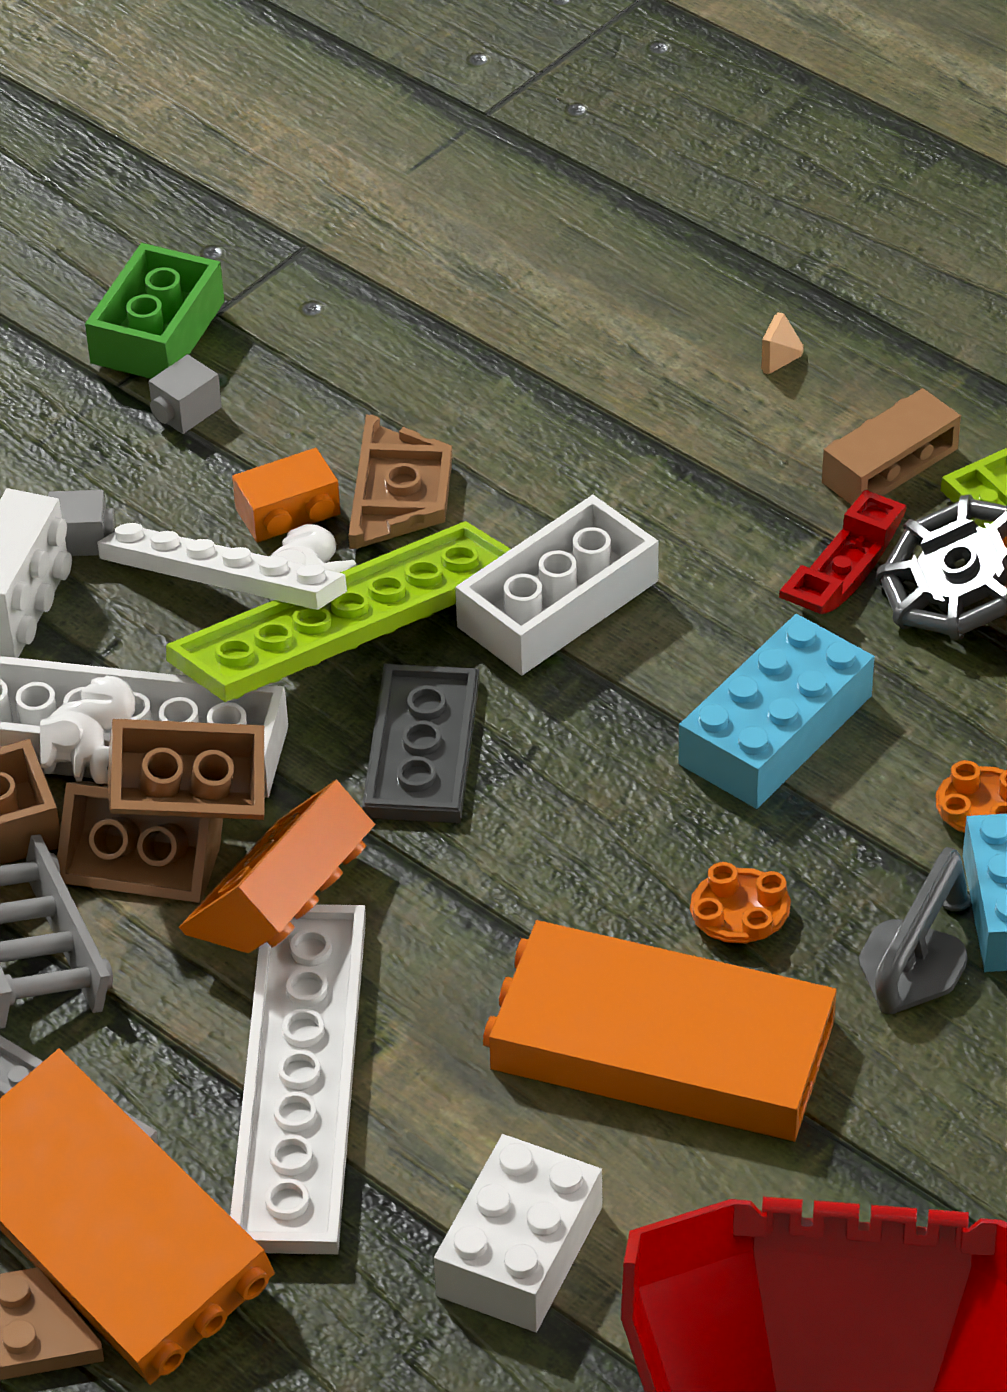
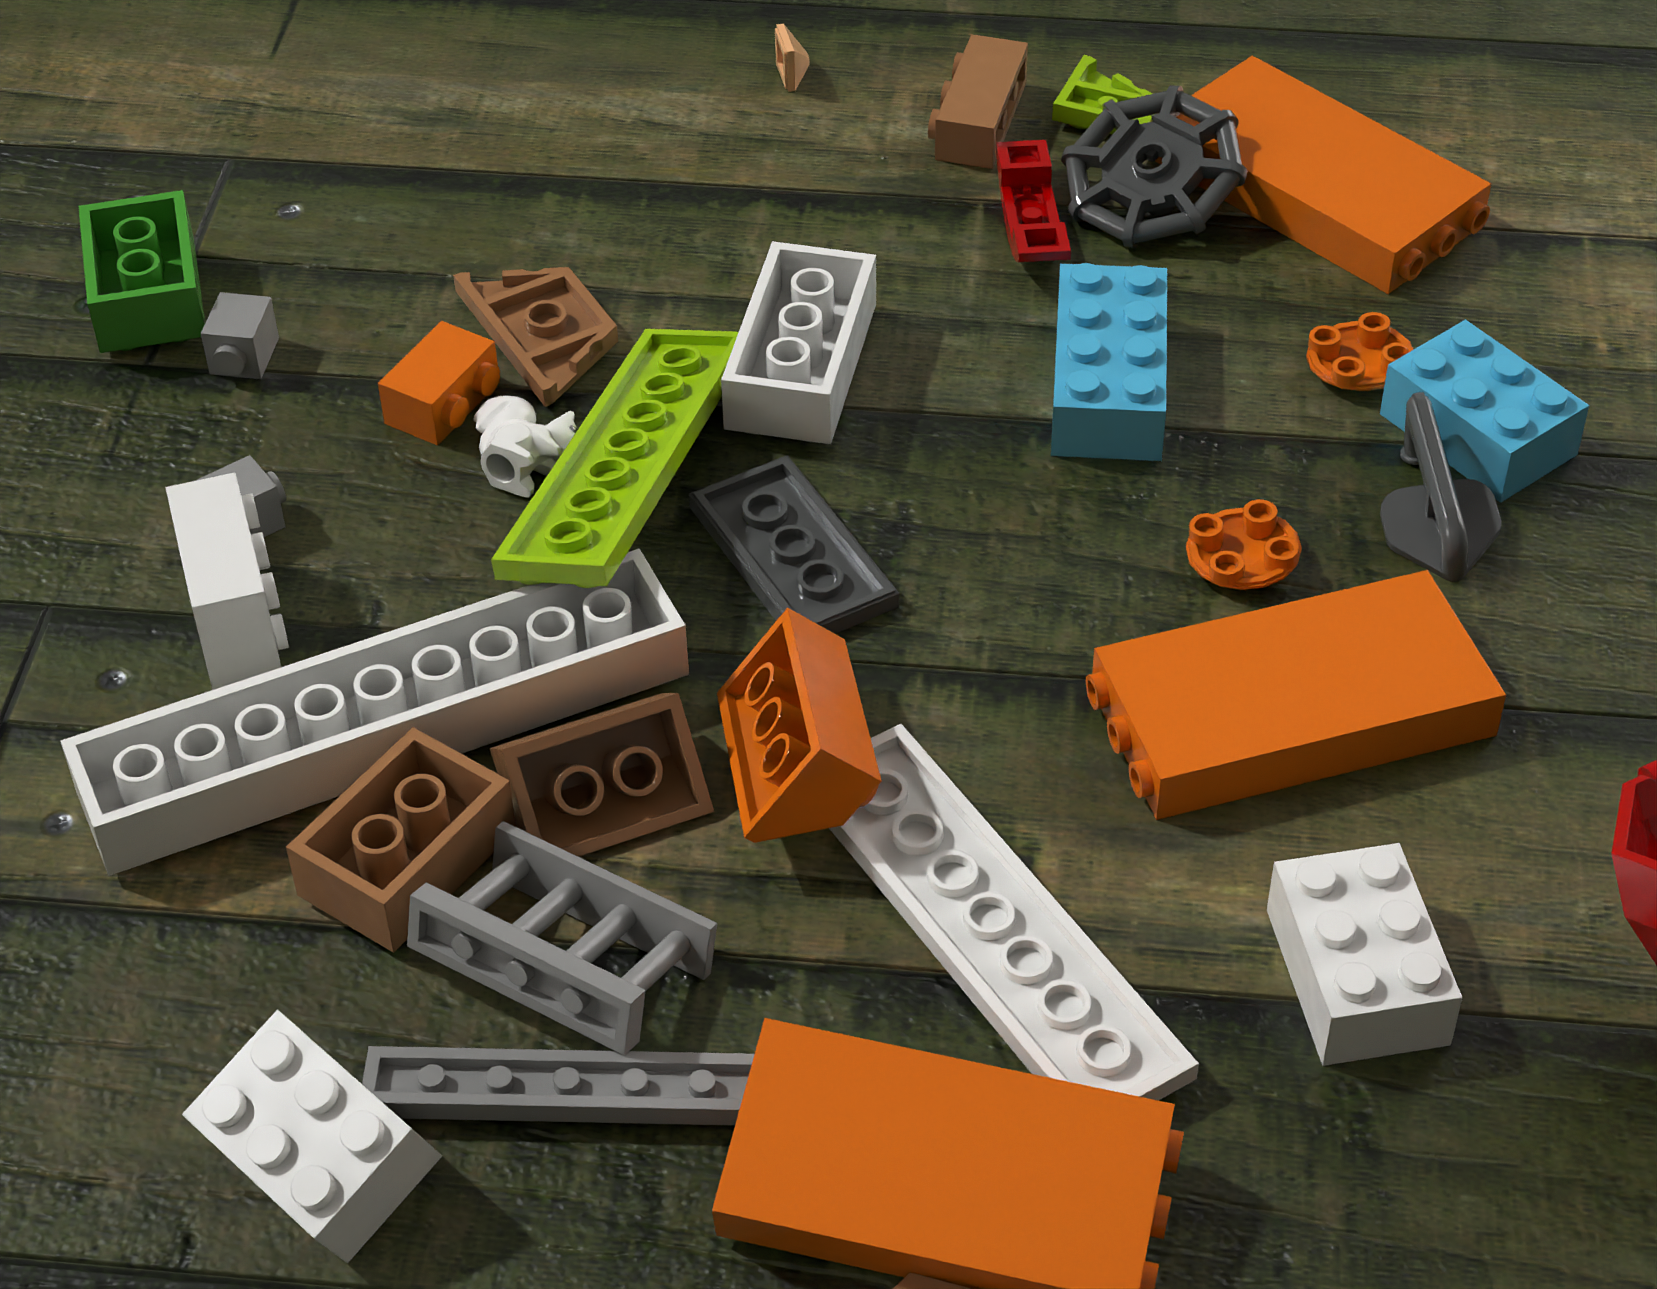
camera: 35 degrees left, 0 degrees up
white animal [40,675,135,786] -> none
white plate [97,523,347,610] -> none
medium nougat slope [108,719,264,820] -> none

